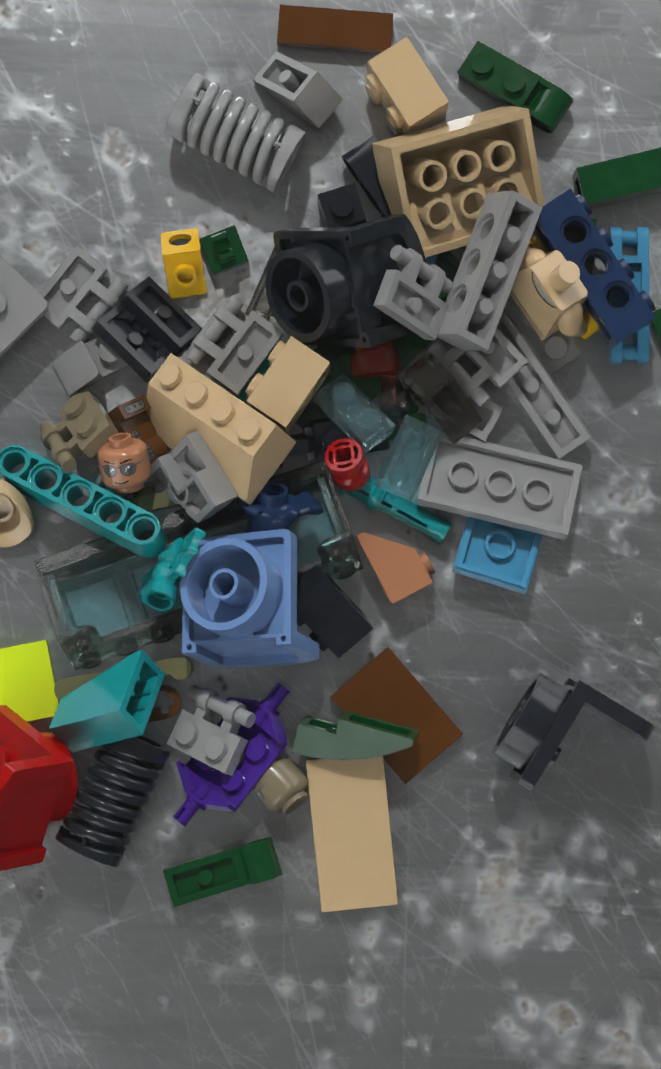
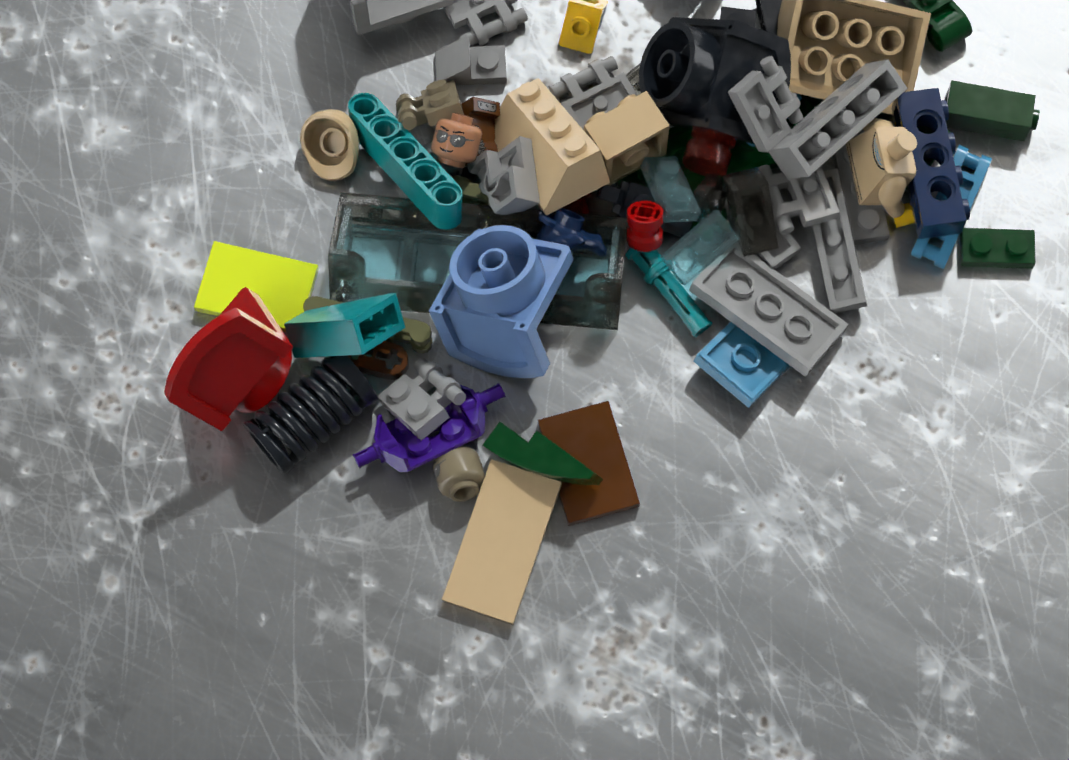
camera: 25 degrees right, 15 degrees down
black slope [92,276,202,382] -> none
teal animal [137,527,206,611] -> none
dark green plate [163,837,283,907] -> none
dark green tile [200,225,249,276] -> none
black brick [297,563,374,659] -> none
nougat slope [356,532,435,604] -> none
black piece [492,673,655,791] -> none

